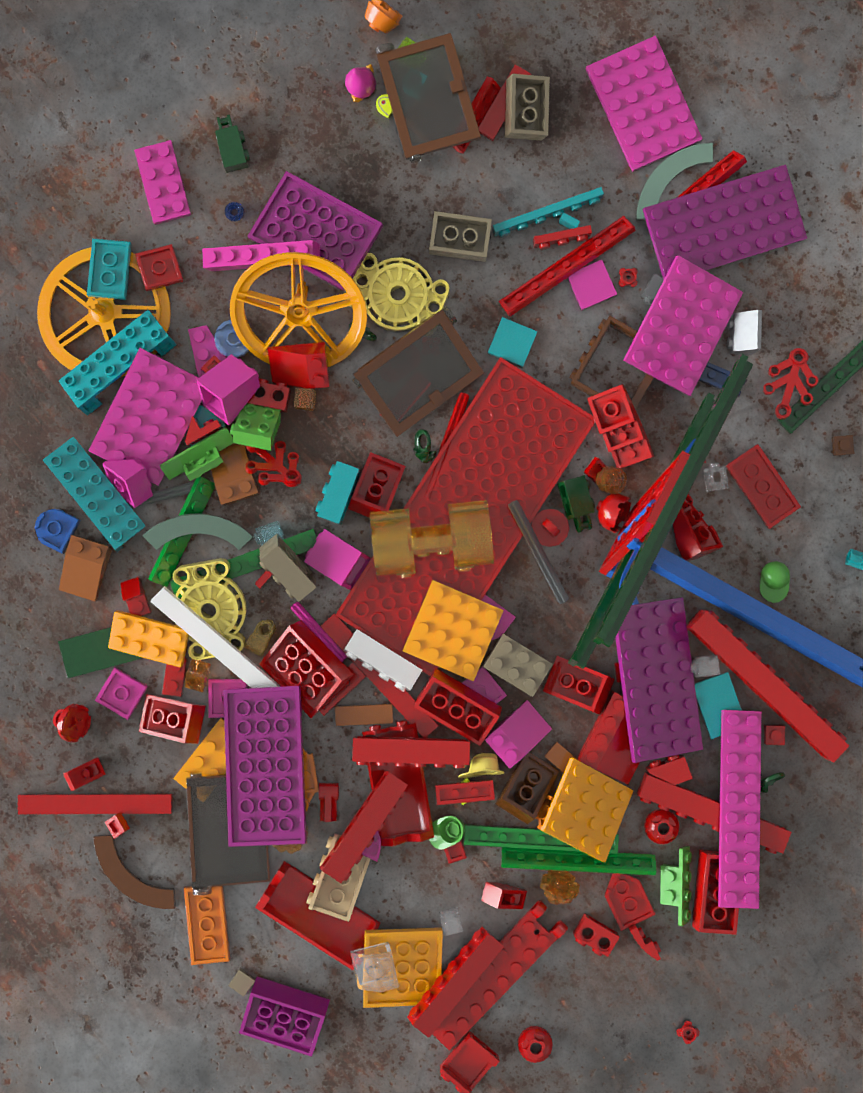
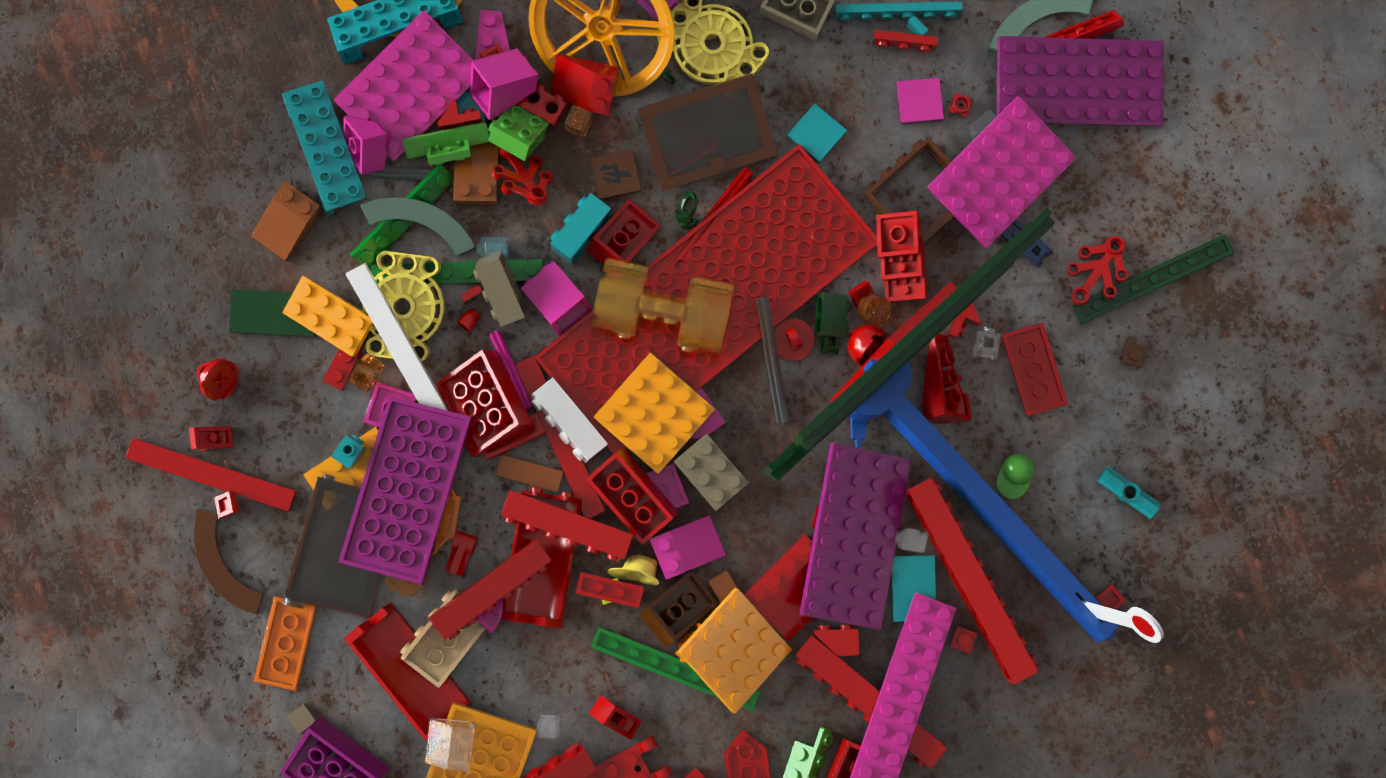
camera: 10 degrees right, 5 degrees down
blue tile [35,509,81,554] -> none
dark pink tile [95,667,148,720] -> none
red slope [120,576,151,616] -> none
red slope [139,694,206,744] -> none
medium blue tile [214,320,249,358] -> none
clear yellow piece [244,619,276,657] -> none
bright green cap [429,816,466,849] -> none
red tile [444,840,467,864] -> none
red tile [498,216,636,317] -> none
green plate [501,847,657,875] -> none
clear orange plant [540,870,580,905] -> none
red slope [543,656,615,715] -> none
red piece [644,809,679,844] -> none
slope [727,310,762,355] -> none
dark green piece [760,772,785,793] -> none
none -> teal brick [331,435,367,470]
none -> red hose [457,309,479,332]
none -> reddish brown tile [591,149,641,200]

